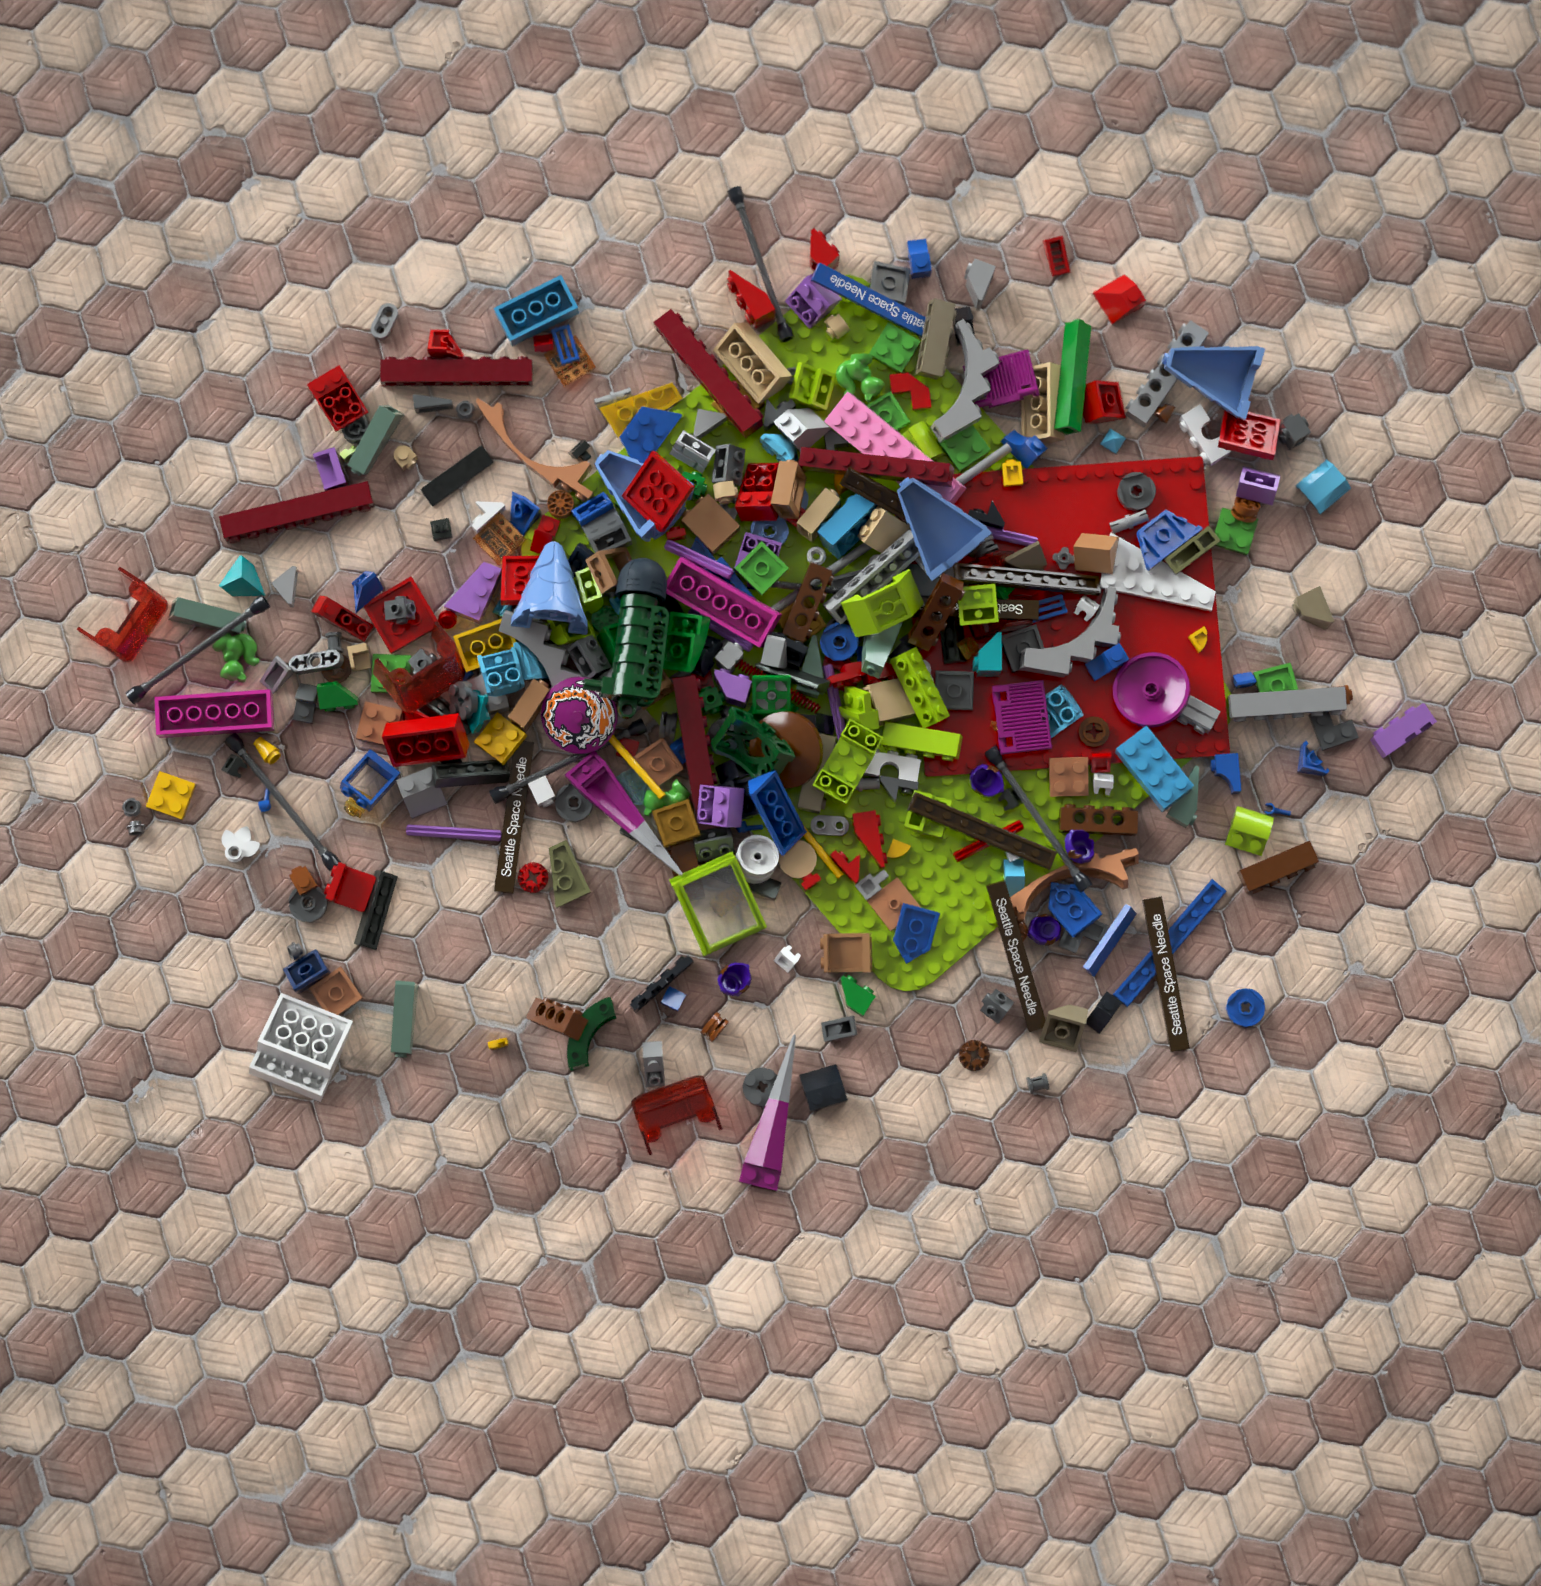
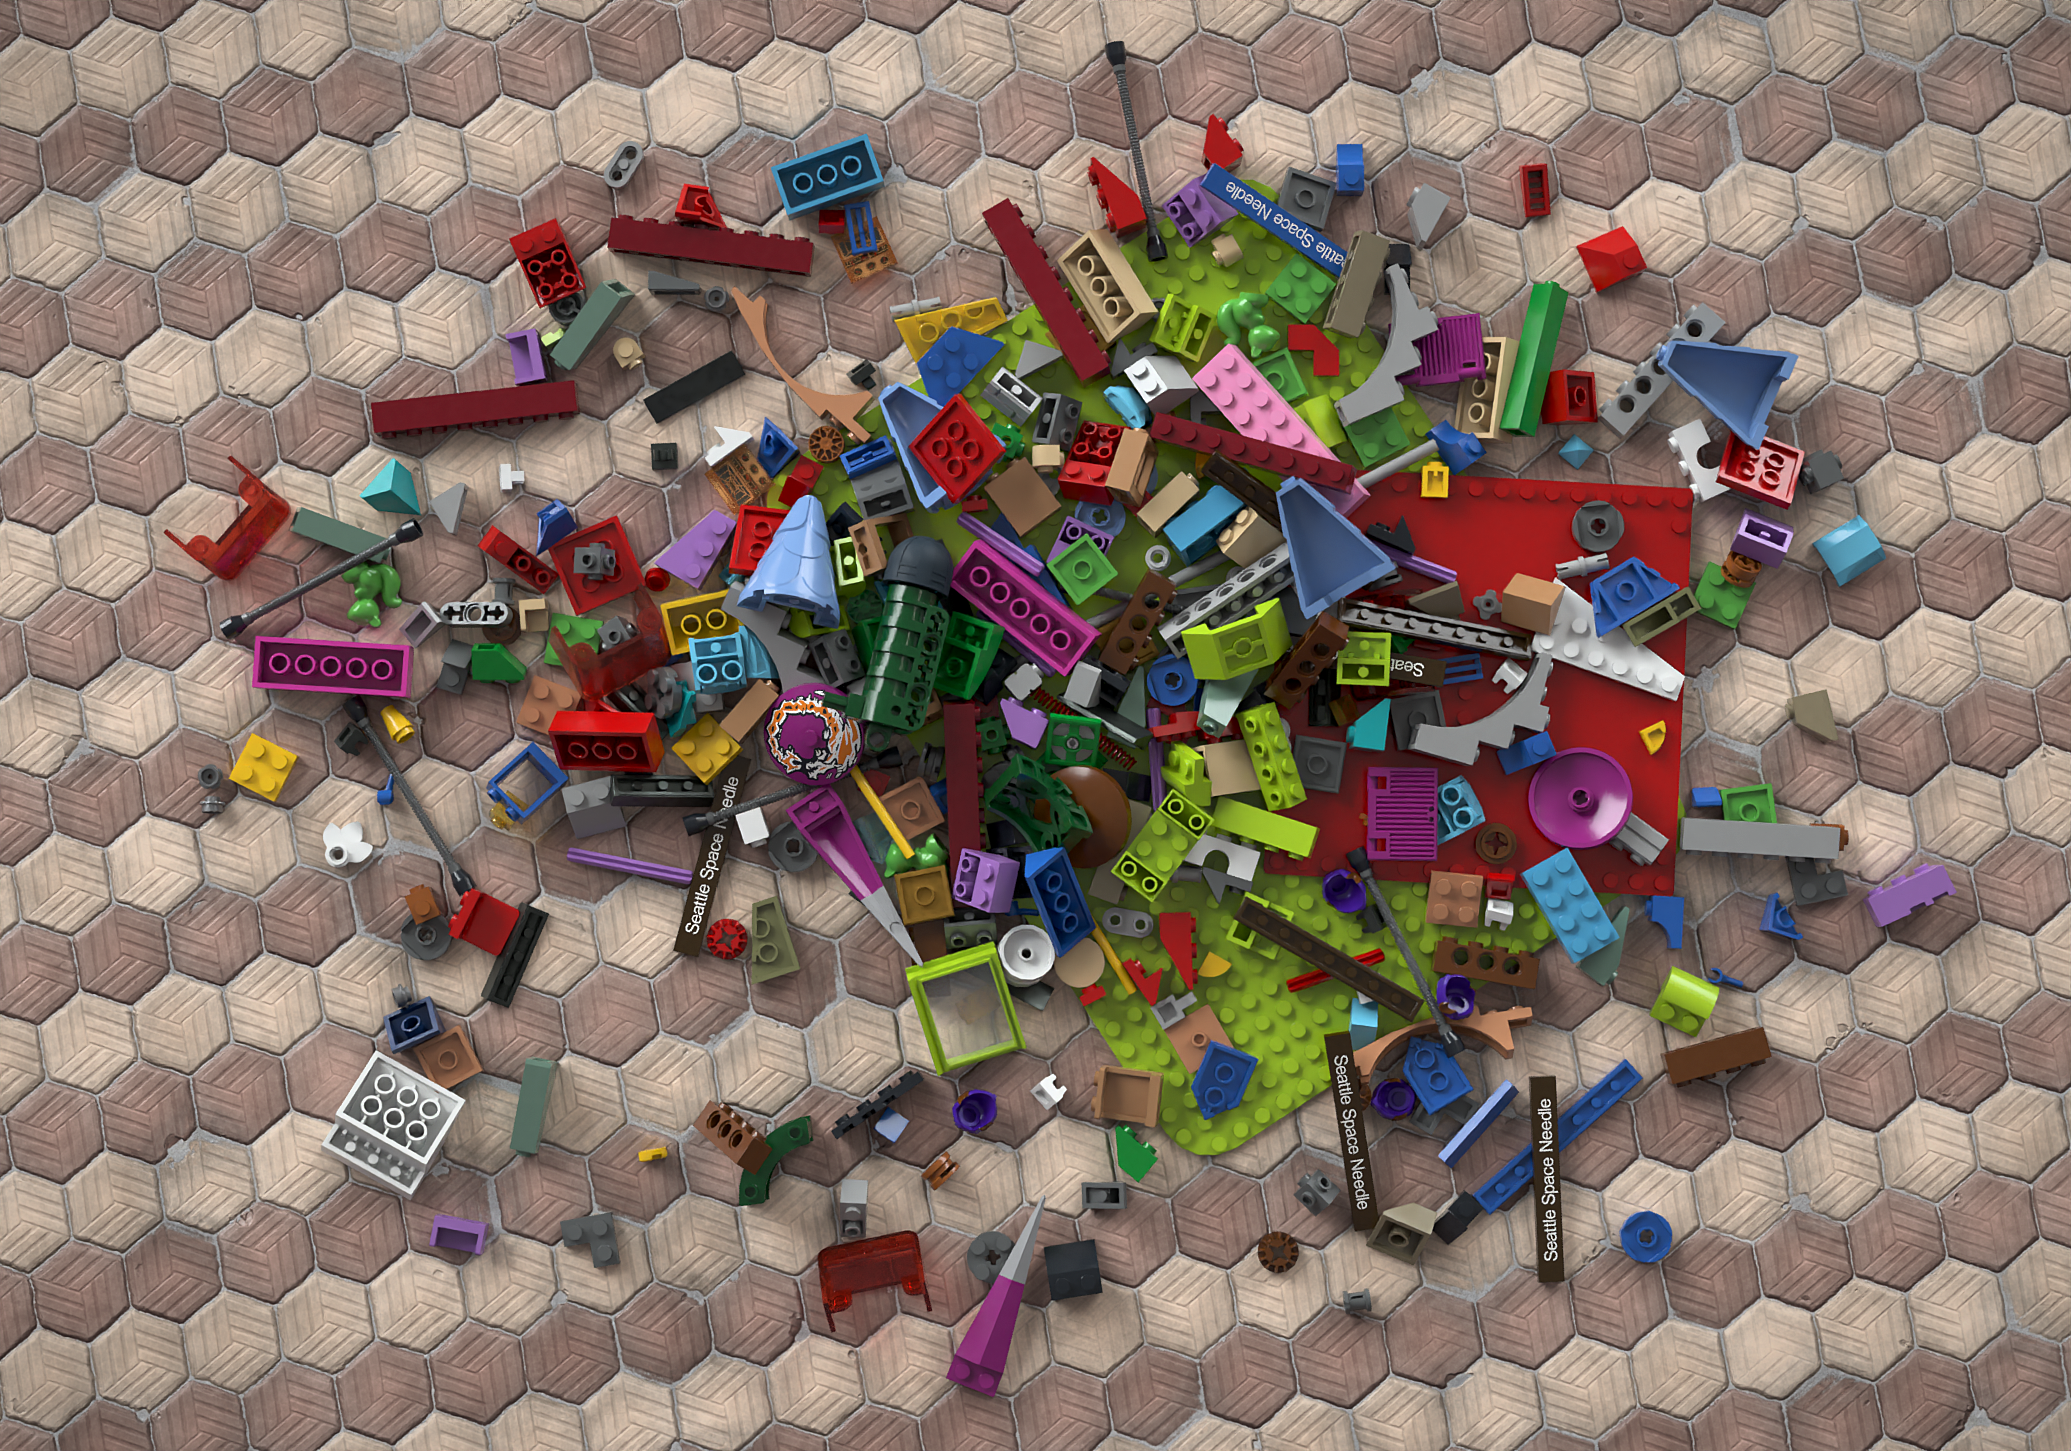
camera: 15 degrees right, 5 degrees up
dark orange tile [1155,404,1176,423] -> none
none -> medium lavender panel [429,1214,489,1255]
none -> white tile [499,464,524,493]
none -> dark grey plate [560,1212,621,1268]

